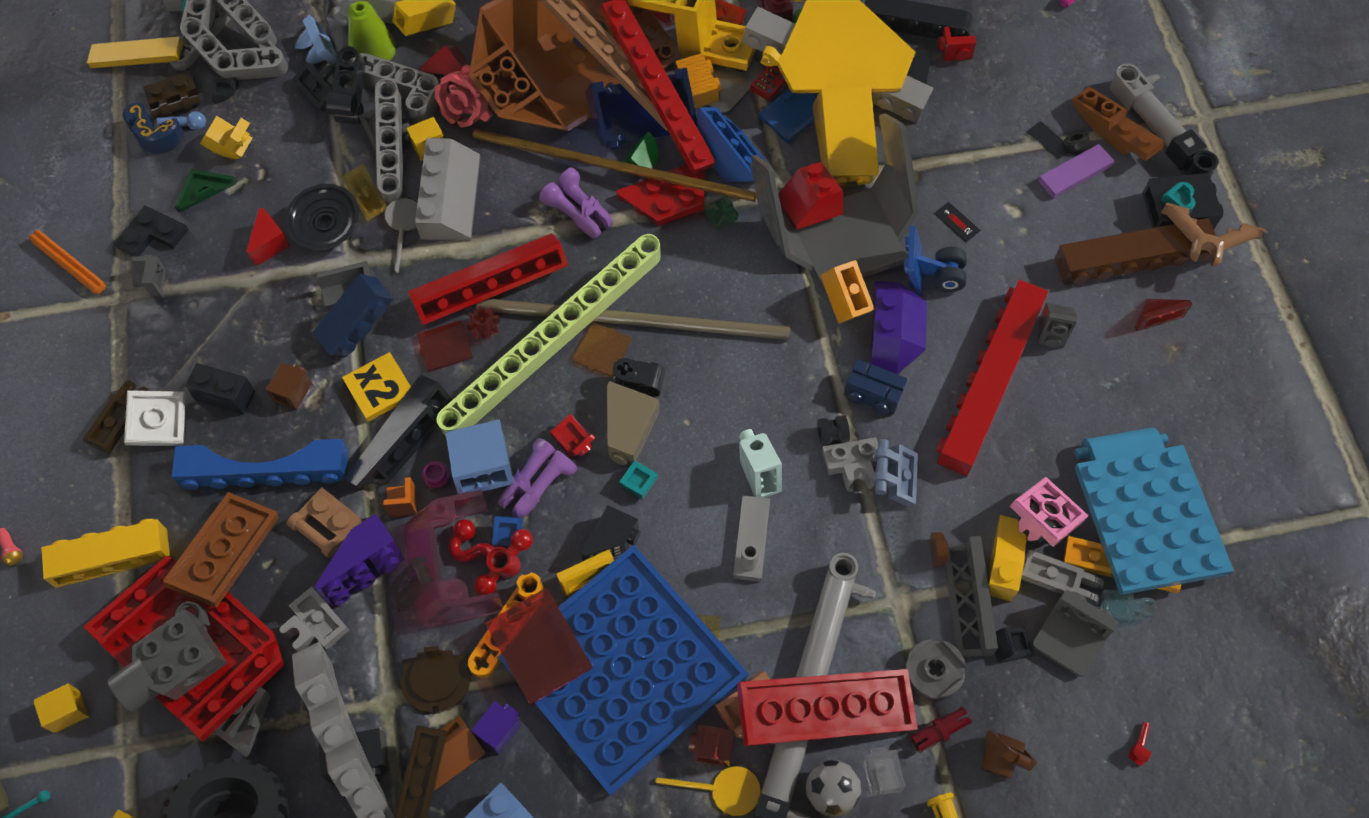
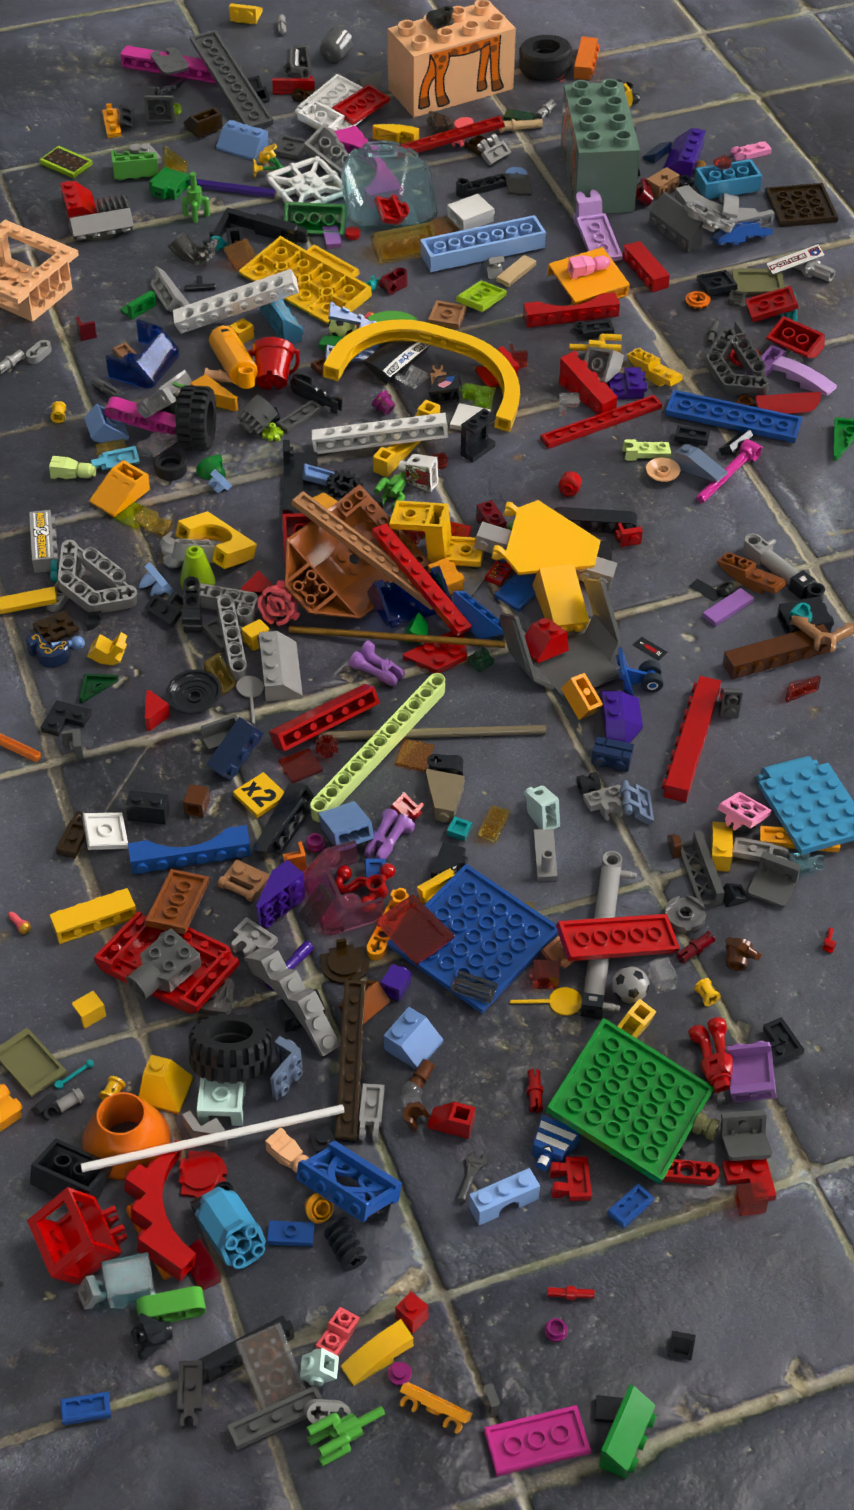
camera: 10 degrees left, 15 degrees down
none -> dark purple piece [265,941,314,991]
none -> clear smoke tile [451,970,498,1004]
none -> clear yellow slope [478,805,510,842]

